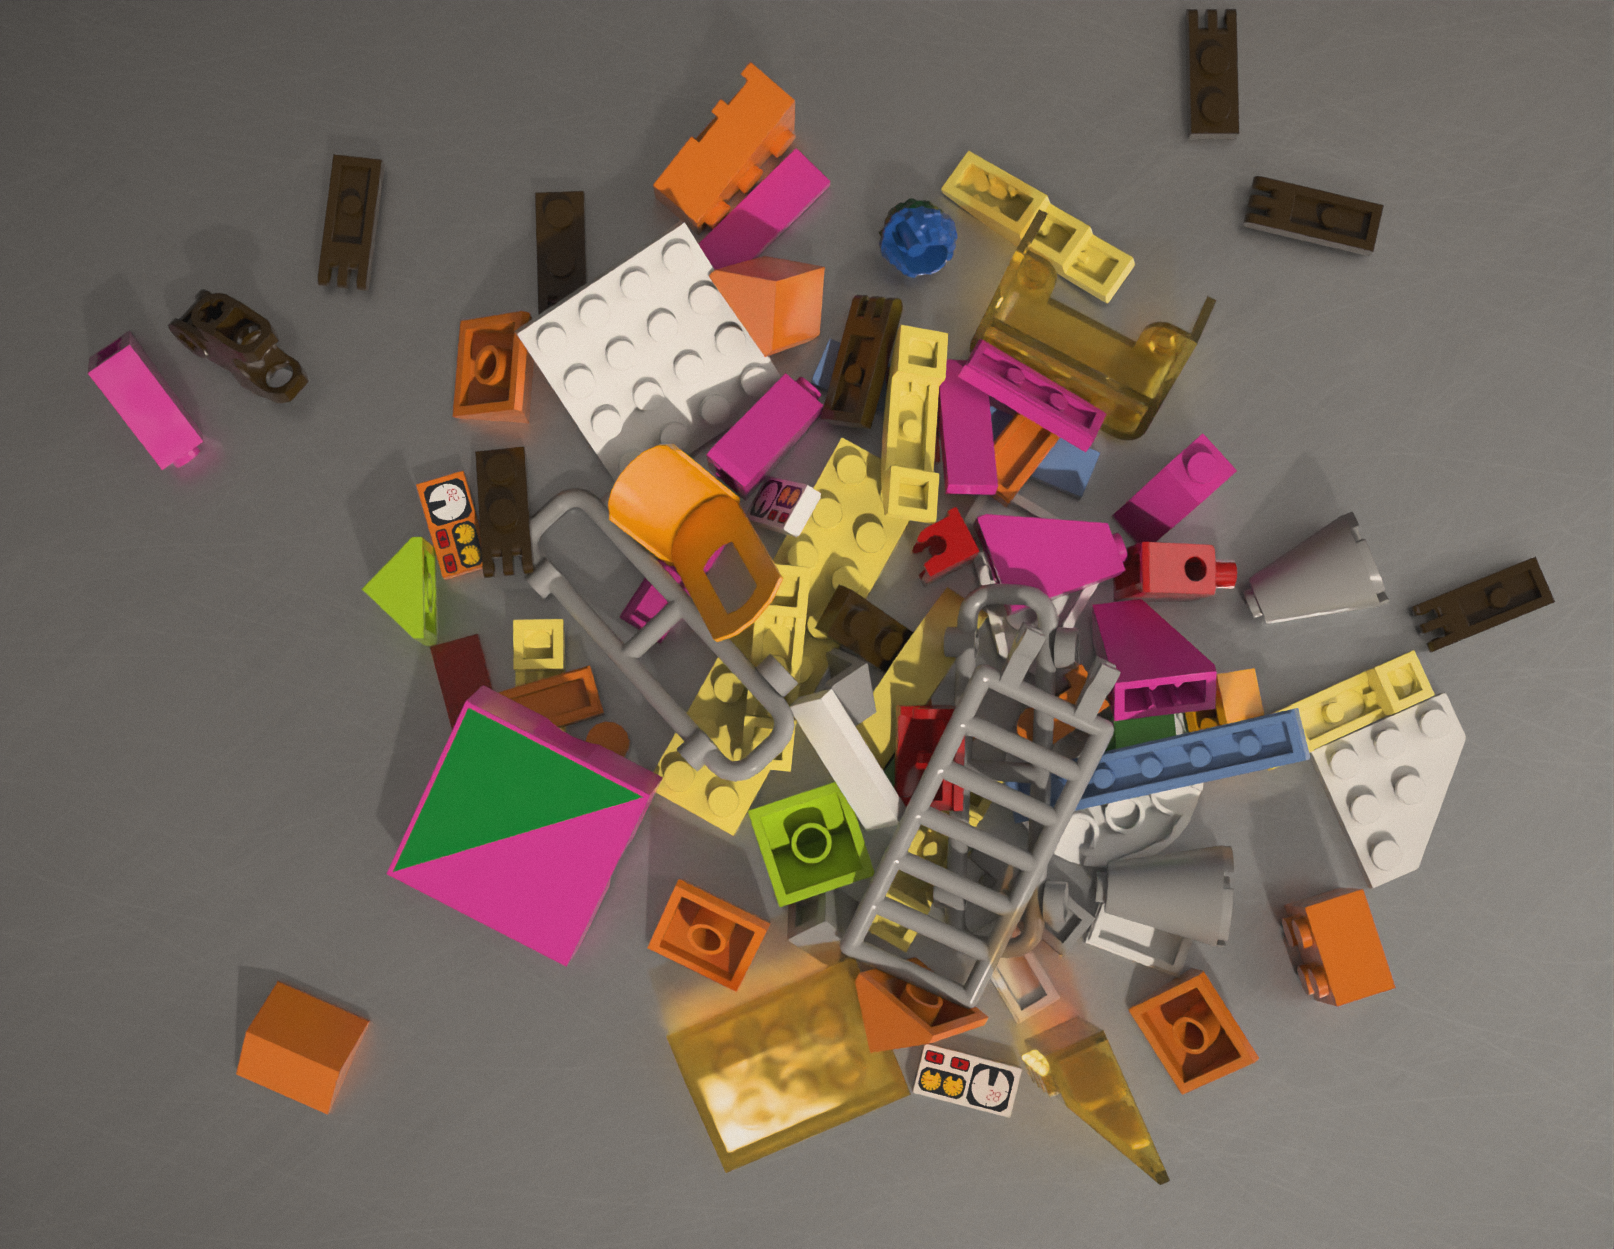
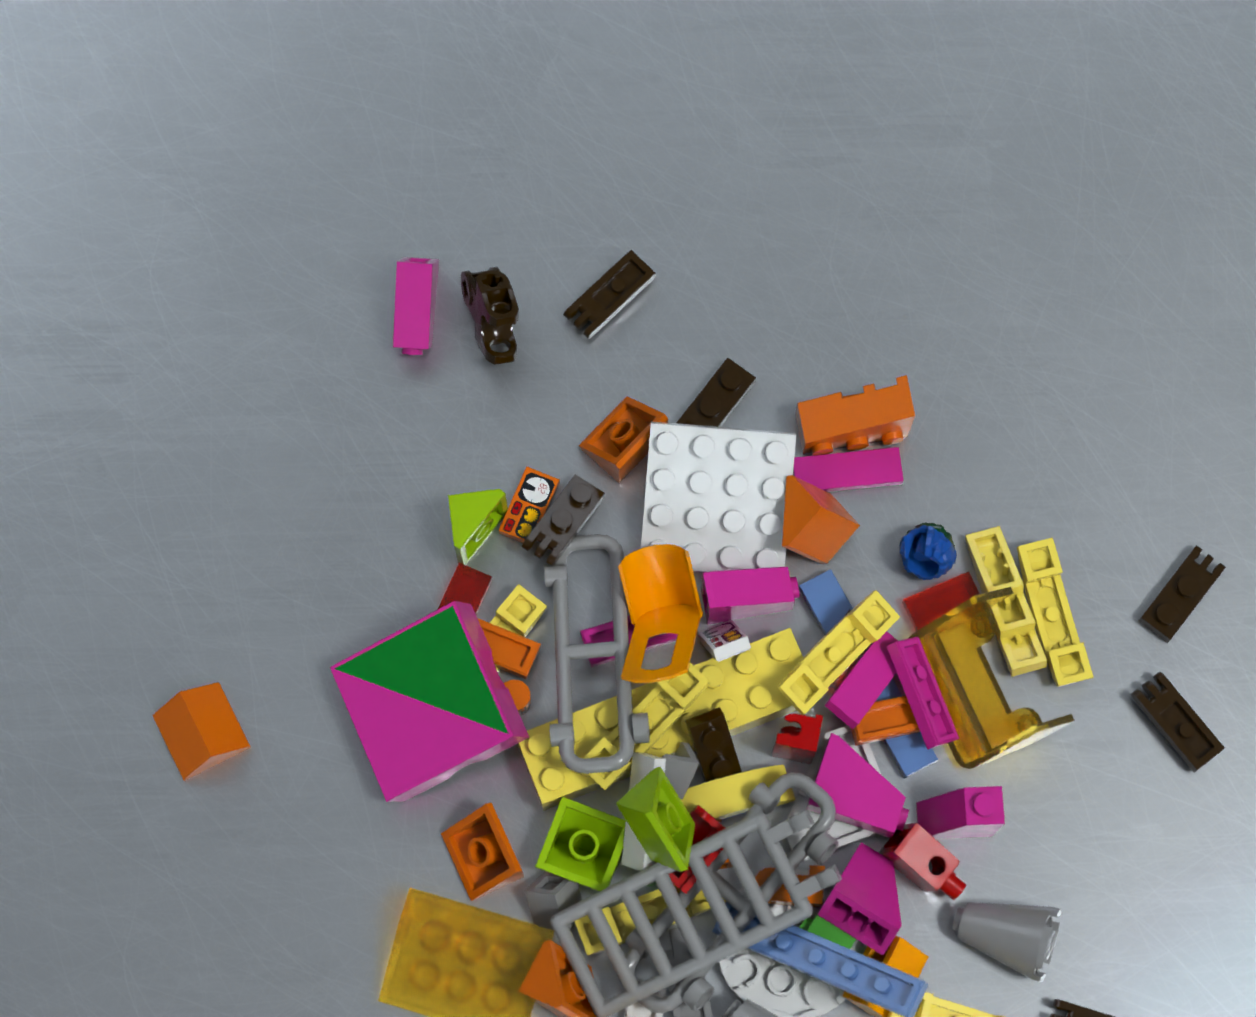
camera: 45 degrees right, 10 degrees down
dark brown hinge [821,294,903,429] -> none
none -> lime slope [616,767,695,872]
none -> clear red tile [902,571,985,635]
none -> light yellow slope [1017,537,1093,687]

